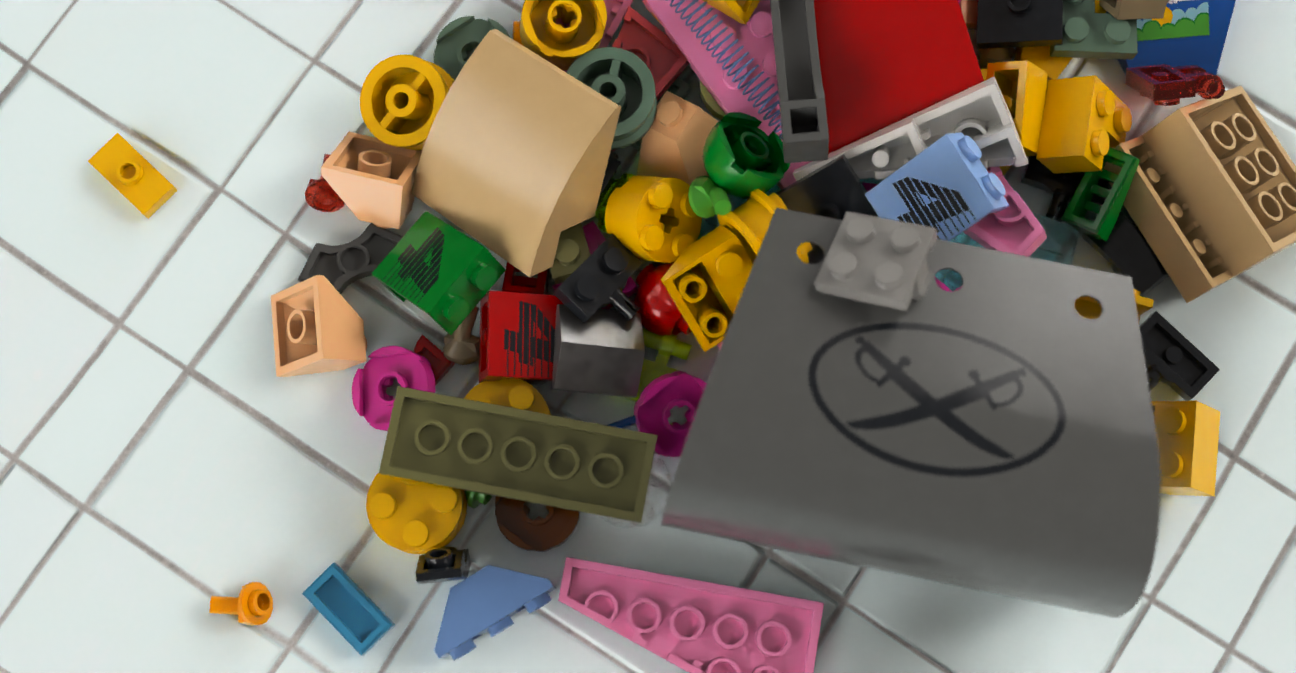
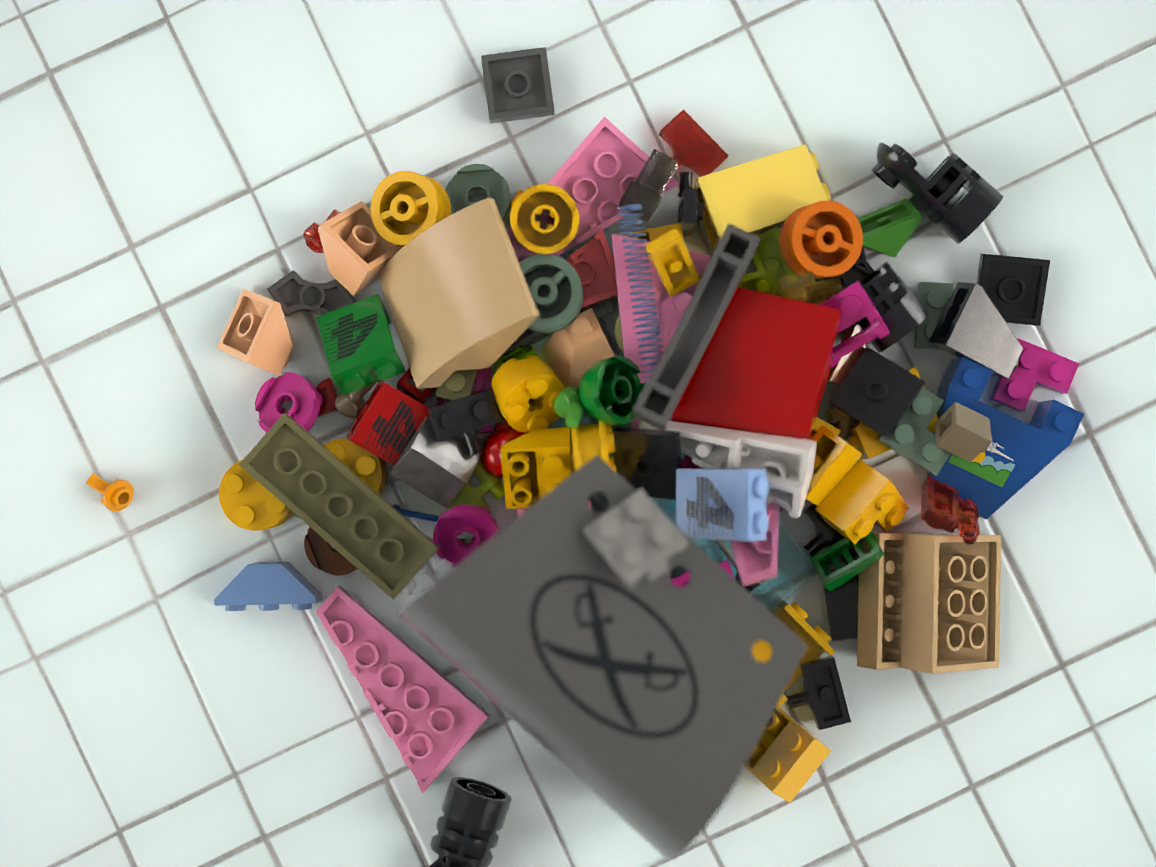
camera: 25 degrees right, 10 degrees up
yellow plate [88,133,178,219] -> none
dark azure tile [302,563,395,656] -> none
black slope [415,547,471,584] -> none

